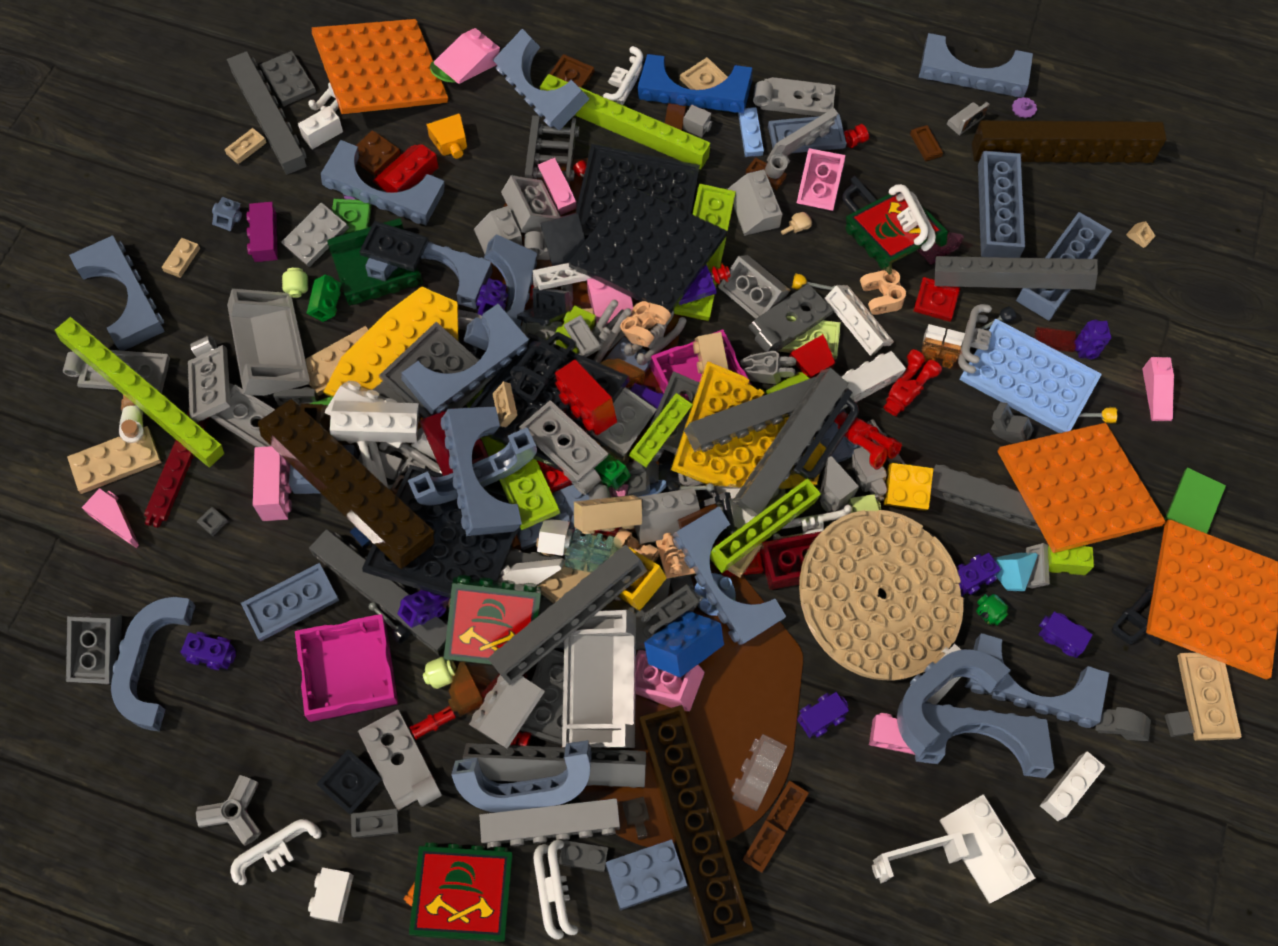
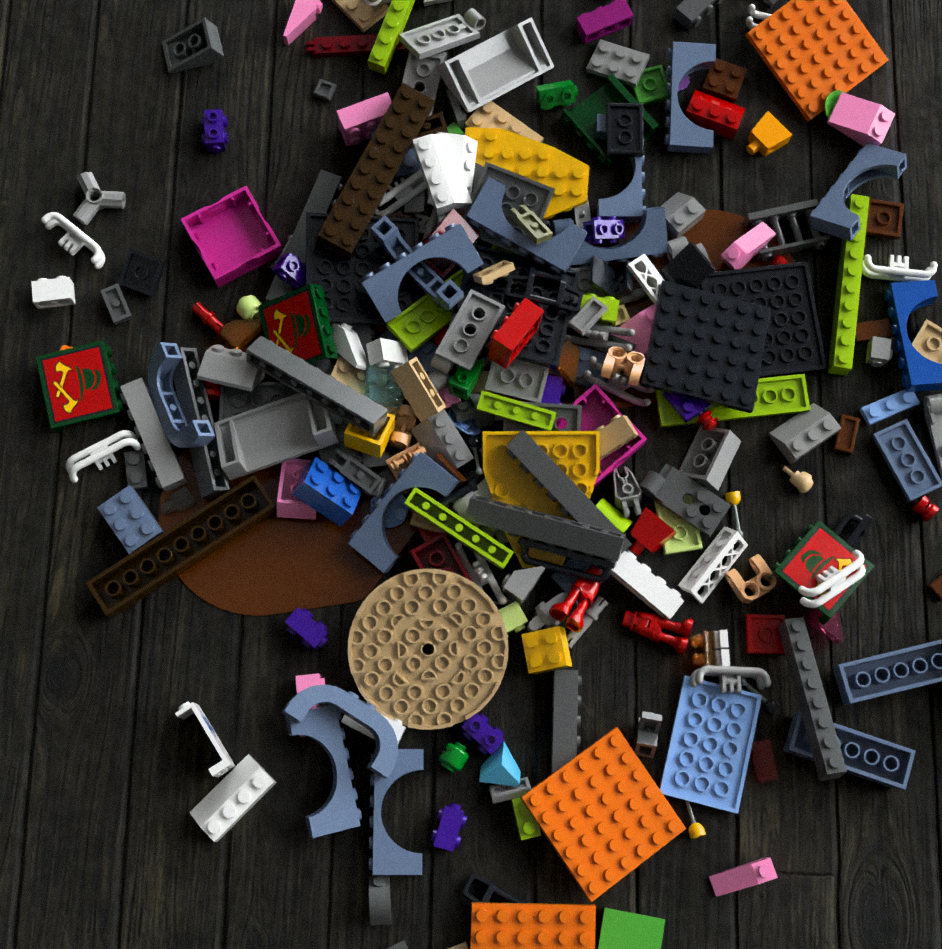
camera: 70 degrees right, 10 degrees up
sand blue arch [111,597,195,731] -> none
sand blue plate [241,563,339,641] -> none
yellowish green head [282,268,308,298] -> none
white brick [298,106,343,149] -> none
light grey hinge [358,710,442,811] -> none
light grey slope [501,176,560,233] -> none
clear brick [731,734,787,811] -> none
reddish brown slope [743,780,809,873] -> none
light grey hinge [765,108,838,179] -> none
bright pink slope [797,148,845,211] -> none
white brick [1040,751,1105,821] -> none
dark purple brick [1074,320,1111,359] -> none
tan slope [1126,221,1156,248] -> none
none -> olive hinge [509,205,553,245]

